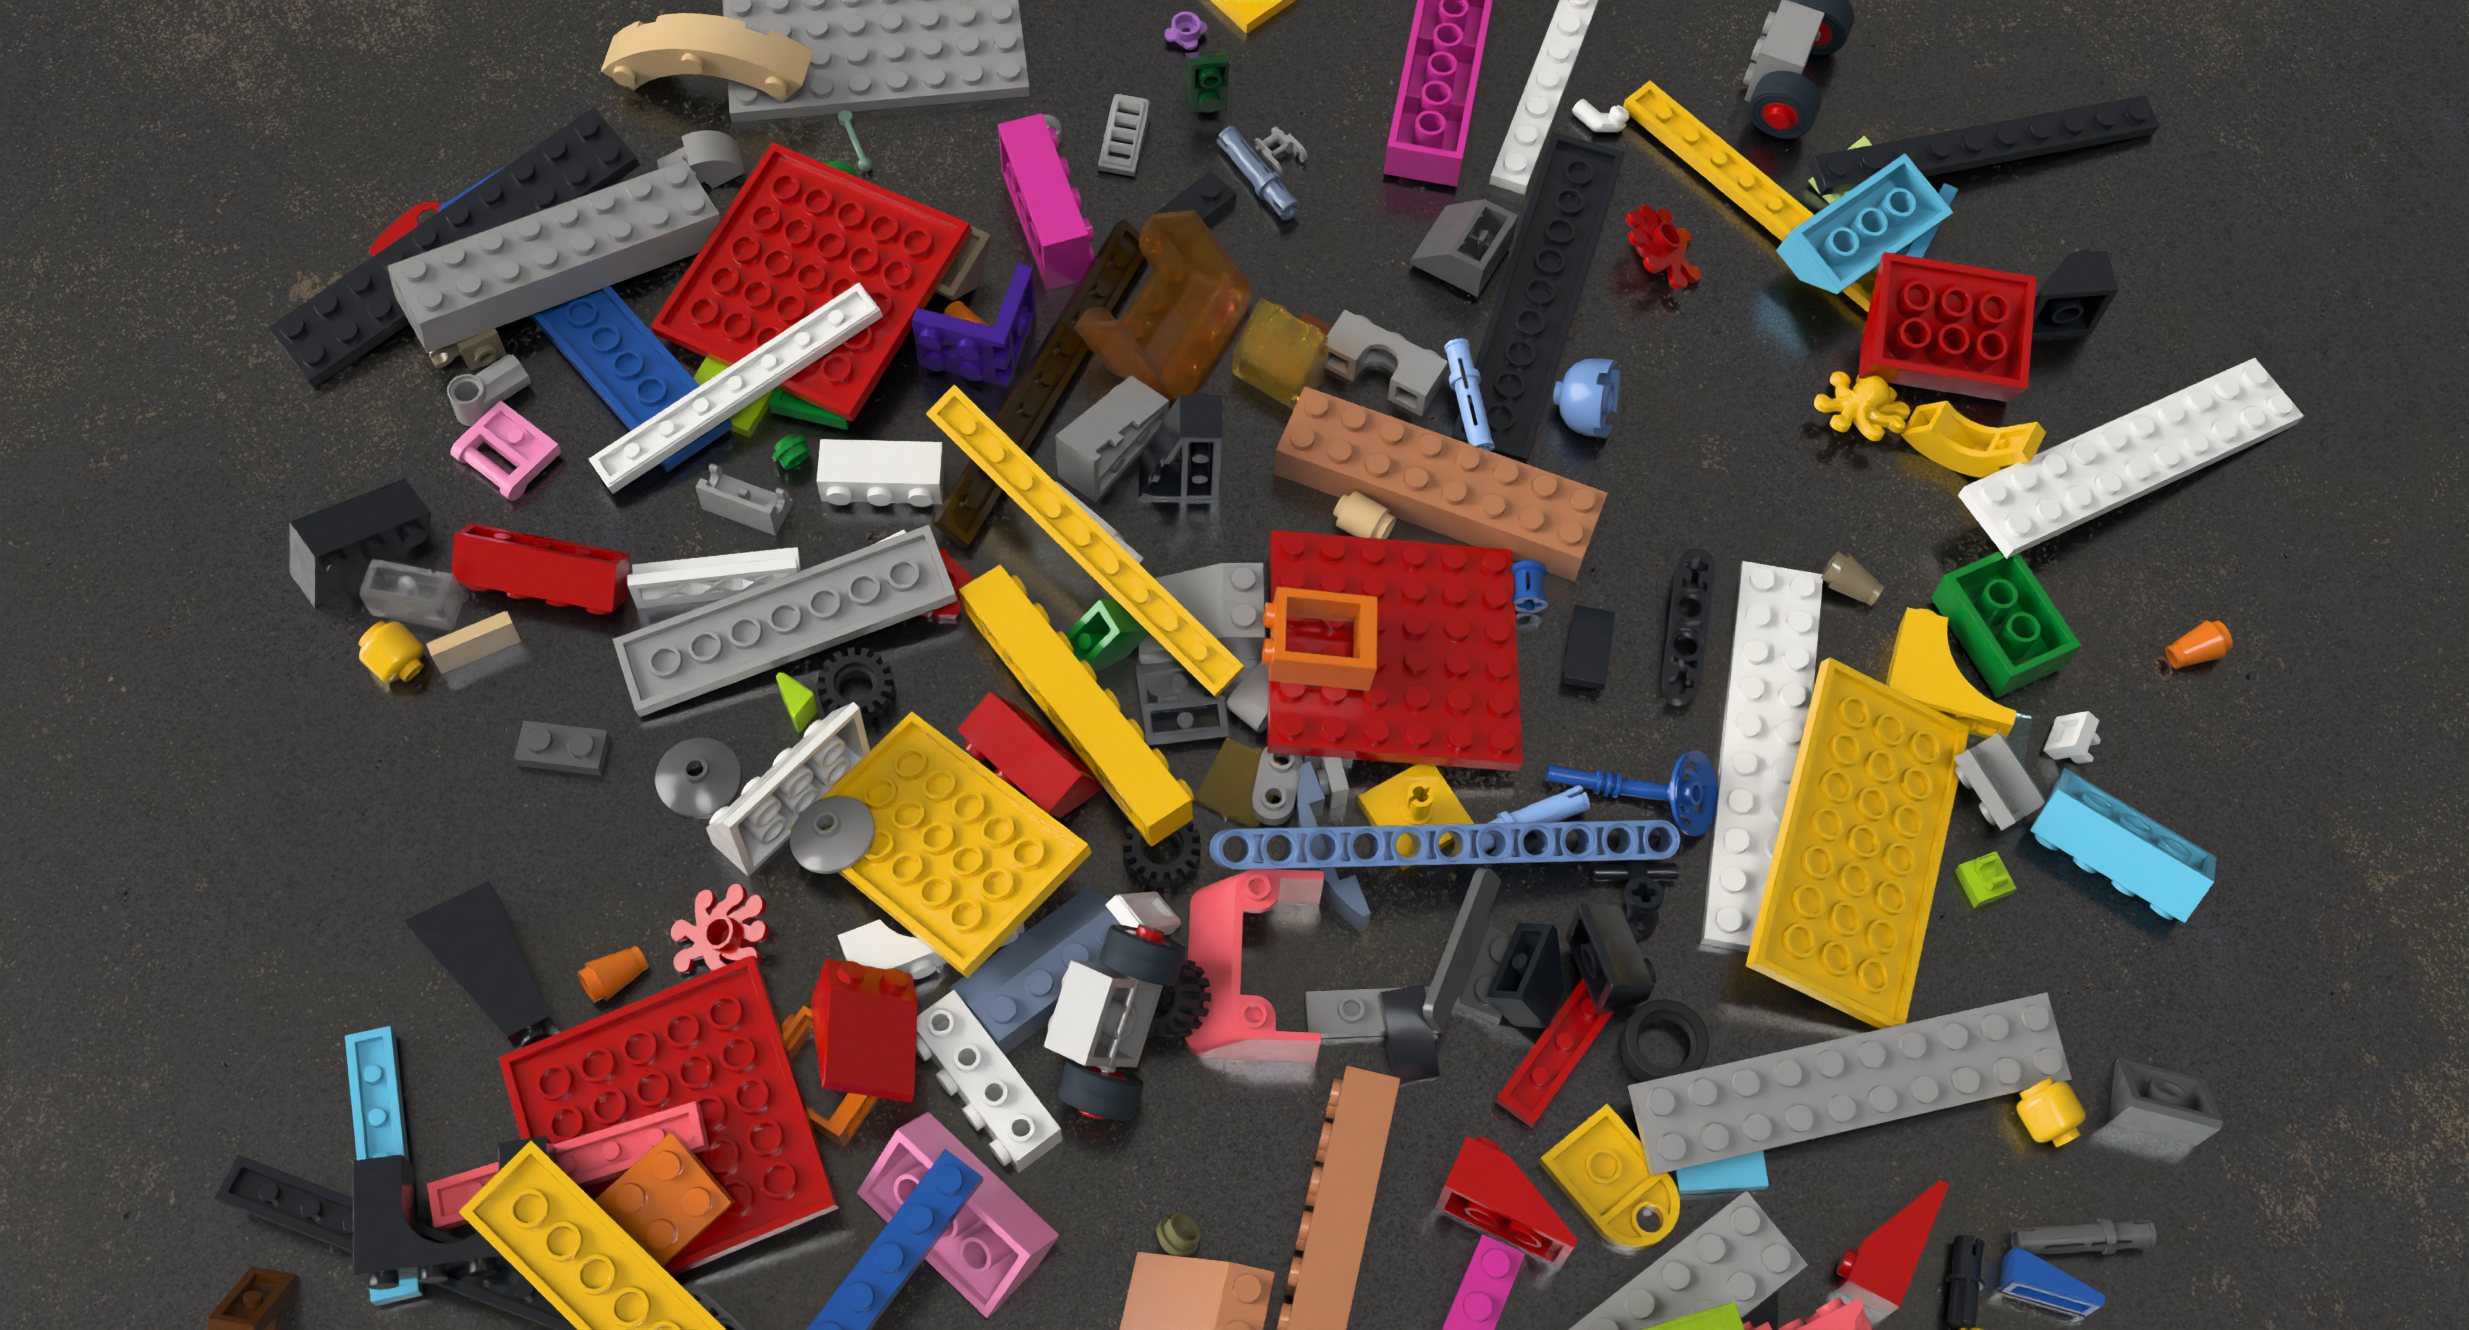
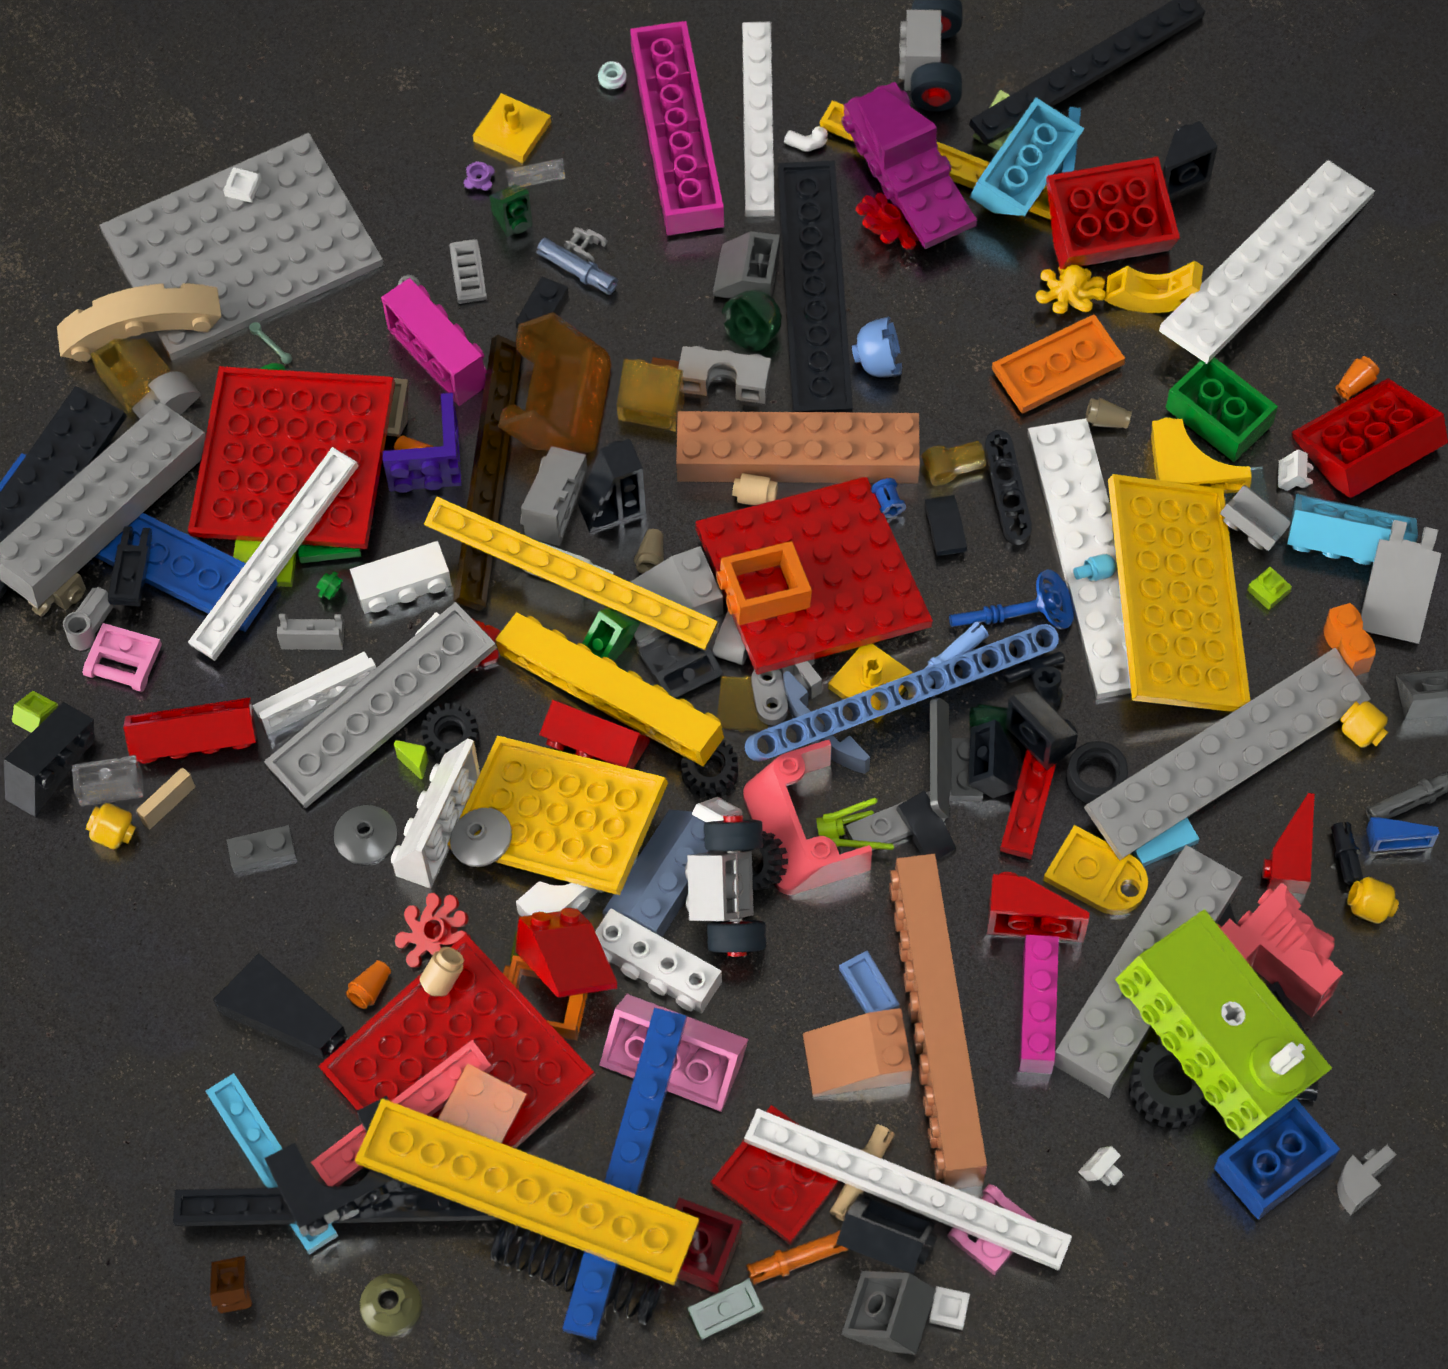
camera: 15 degrees left, 0 degrees up
olive plate [1156,1212,1201,1257] -> none
light blue pin [1444,338,1495,452] -> none
none -> lime slope [12,691,58,733]
none -> clear yellow slope [90,339,171,413]
none -> black hinge [108,526,152,606]
none -> tan brick [420,947,464,996]
none -> clear slope [505,158,565,187]
none -> dark tan cone [634,529,664,574]
none -> clear green cylinder [722,290,782,351]
none -> lime plant [816,798,894,850]
none -> medium blue tile [839,951,900,1014]
none -> magenta wedge [841,82,977,249]
none -> clear yellow piece [921,441,986,486]
none -> clear green cone [969,704,1008,730]
none -> orange plate [992,314,1125,414]
none -> medium azure cylinder [1073,554,1117,581]
none -> red slope [1291,378,1448,498]
none -> orange brick [1324,603,1376,676]
none -> light grey tile [1361,520,1442,644]

